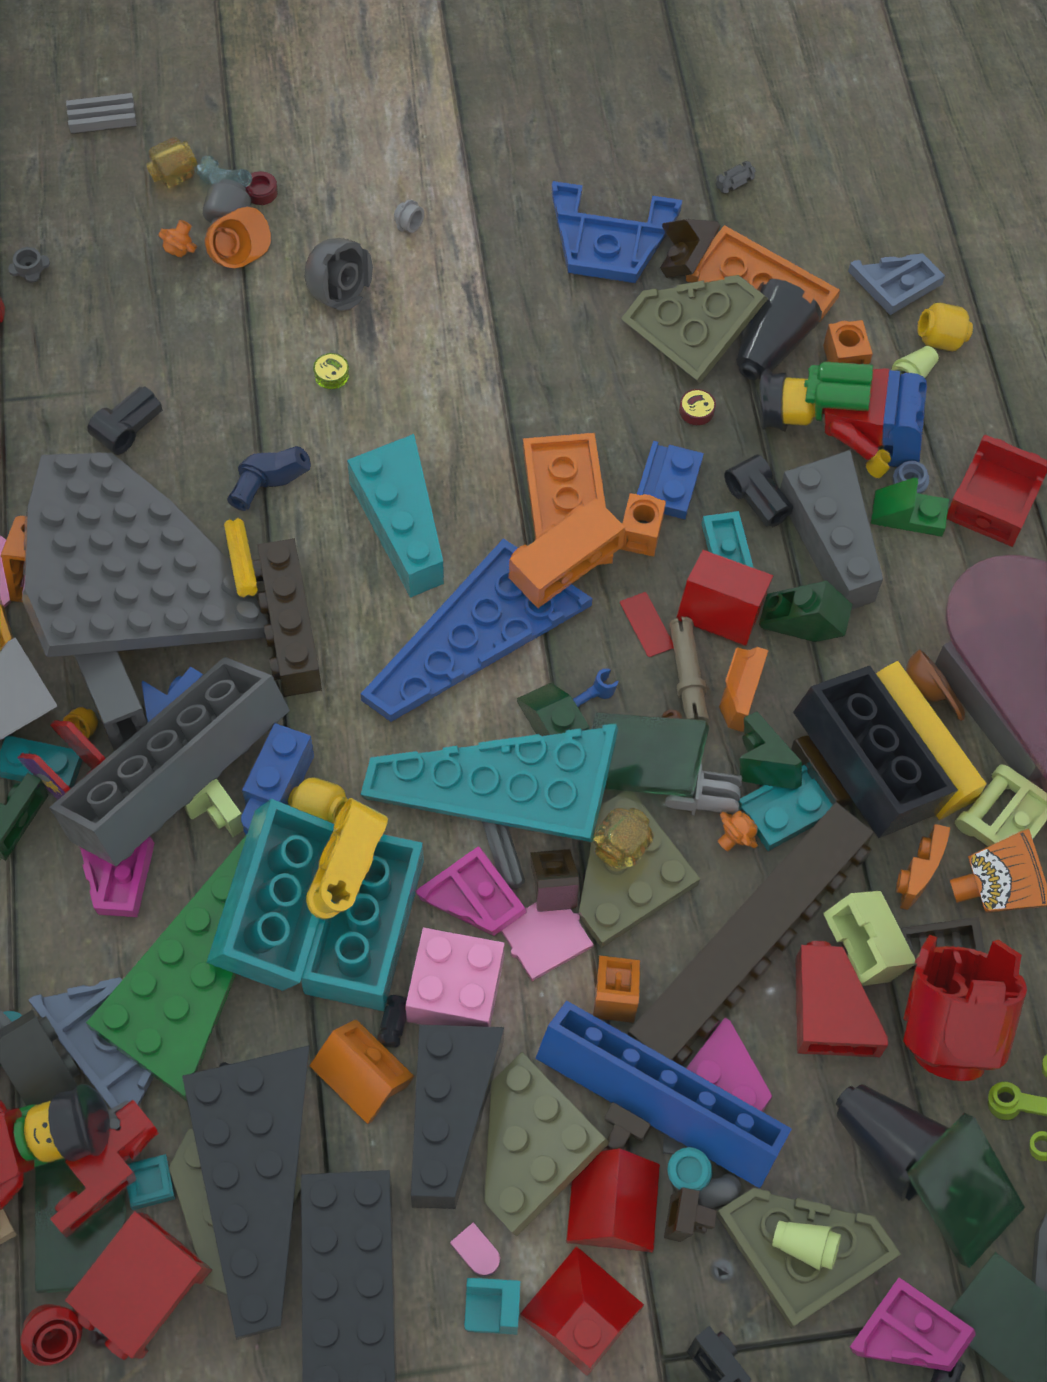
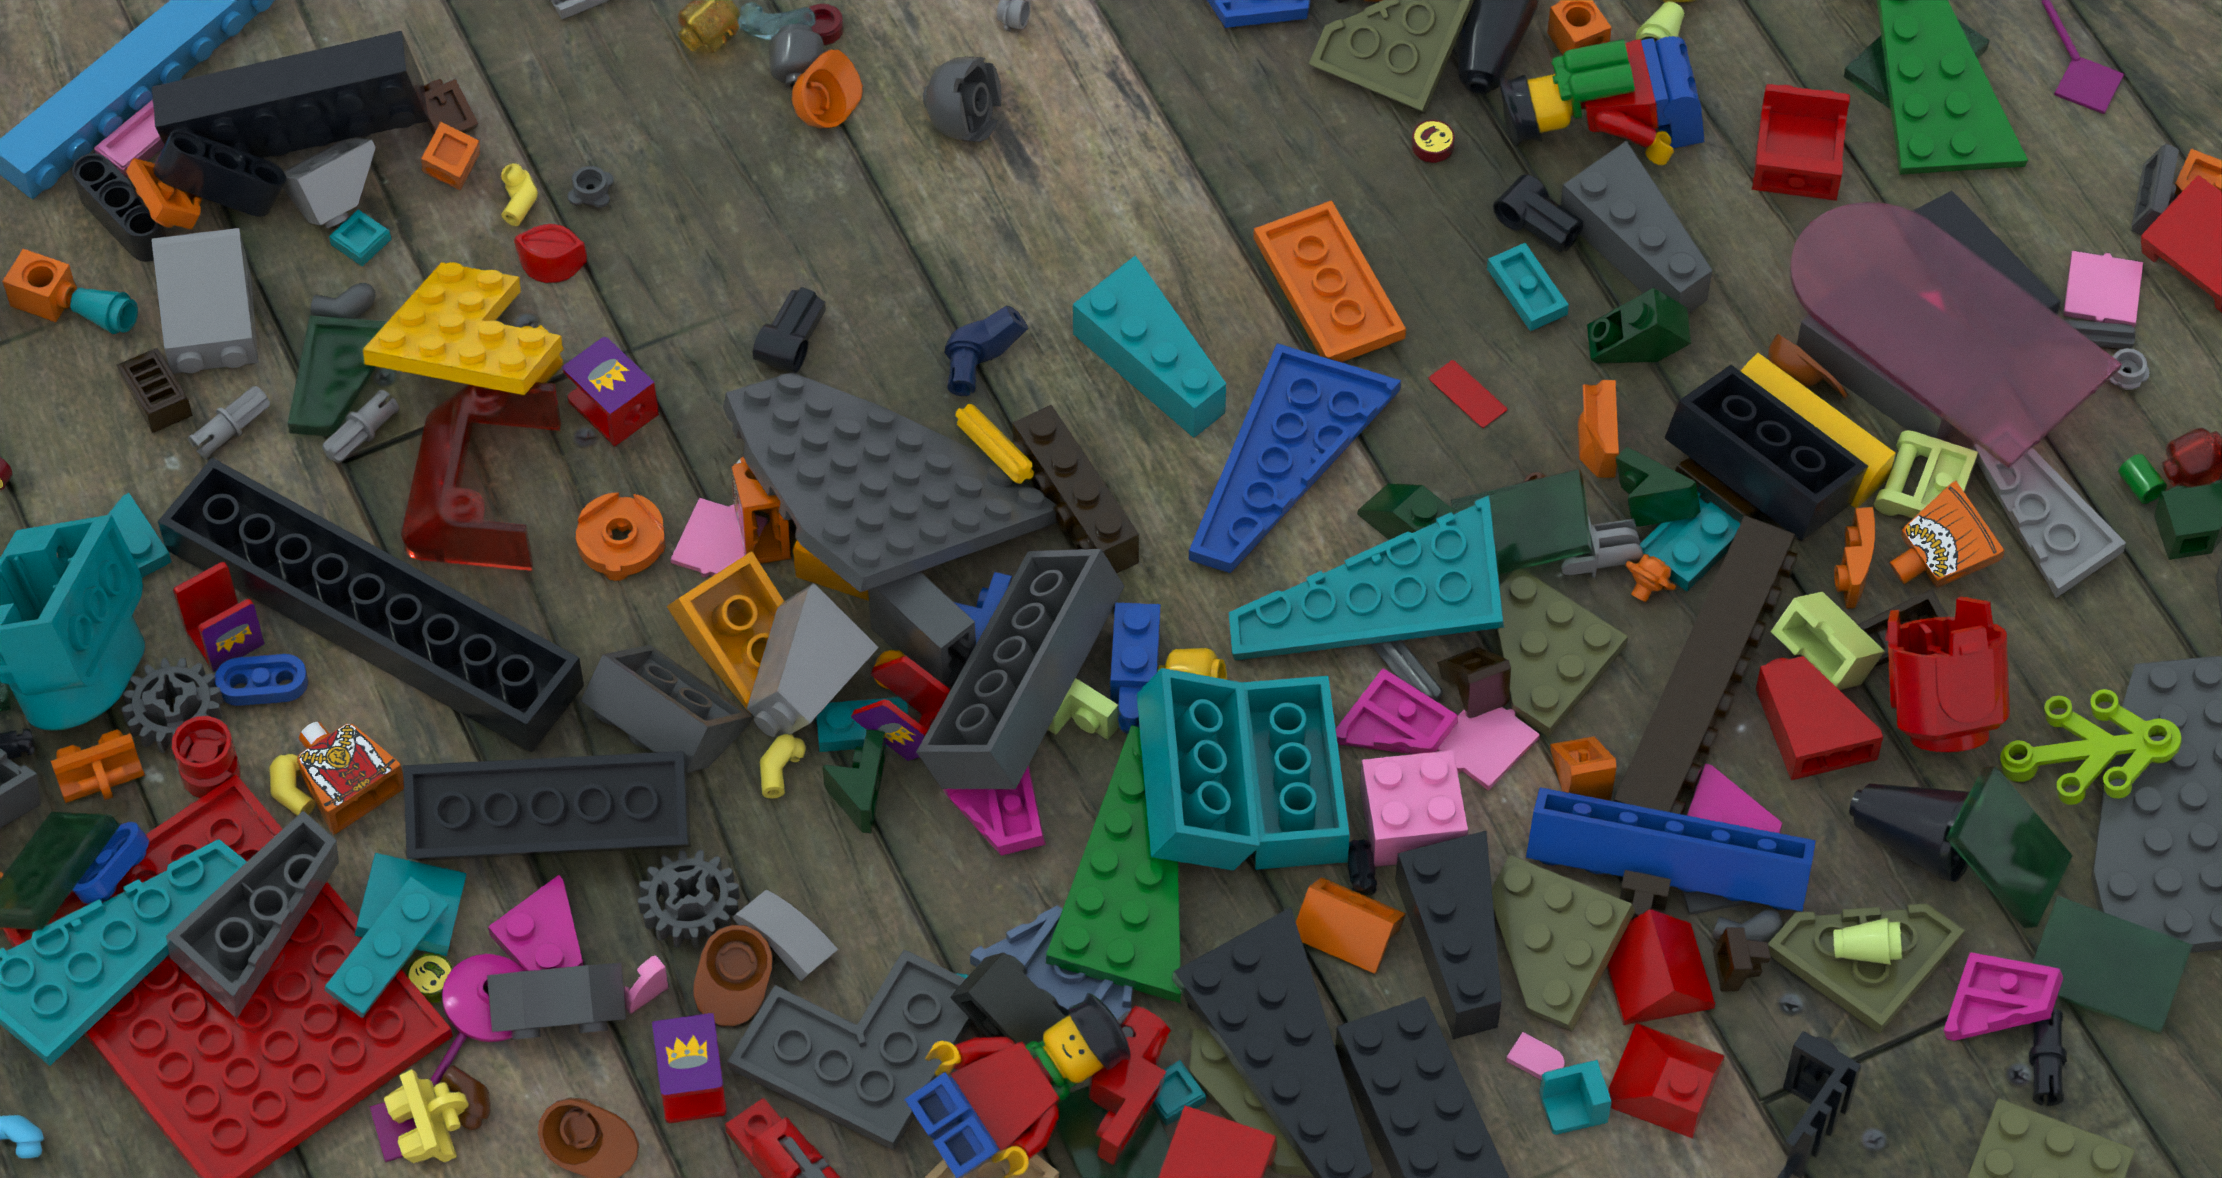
camera: 15 degrees left, 5 degrees down
orange plant [158,220,197,257] -> none
yellow piece [306,798,388,919] -> none
tile [313,353,349,389] -> none
orange brick [509,498,625,608] -> none
blue hand [573,668,619,707] -> none
clear yellow head [593,808,654,869] -> none
orange brick [620,493,666,557] -> none
blue plate [637,441,704,519] -> none
teal tile [667,1147,712,1191] -> none
dark tan pin [669,617,710,728] -> none
red slope [676,550,774,646] -> none
green slope [870,478,949,537] -> none
sand blue plate [892,461,929,494] -> none

